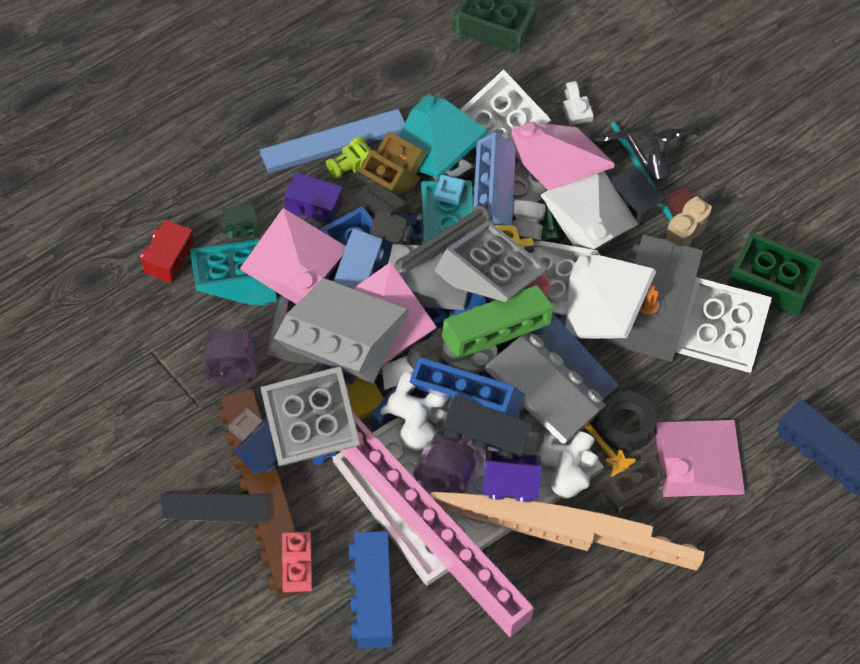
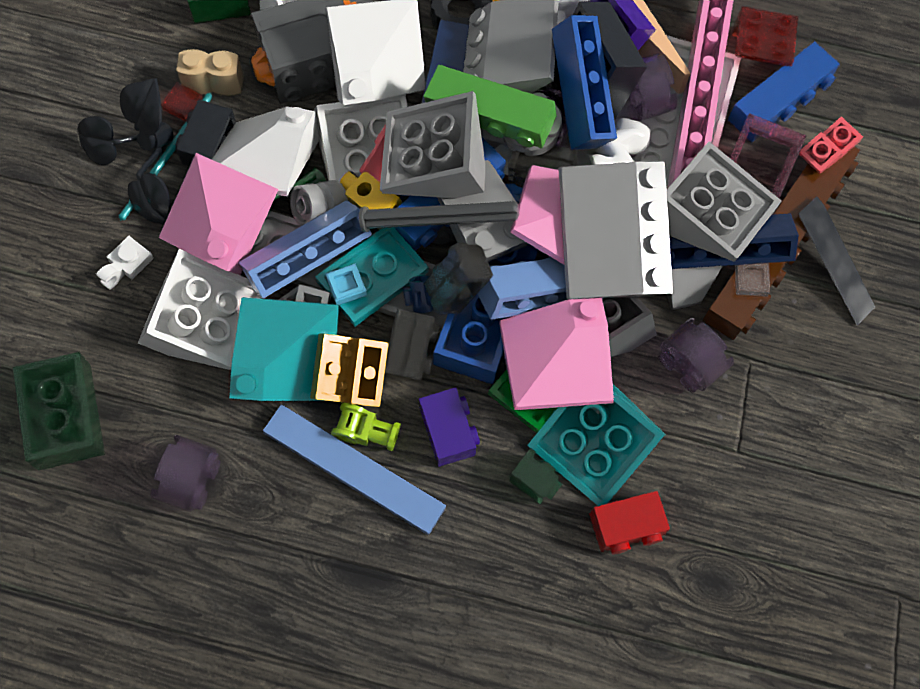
camera: 130 degrees left, 10 degrees up
none -> clear purple brick [151,435,221,512]
none -> clear pink window [729,113,807,198]
none -> clear red bracket [732,6,798,67]

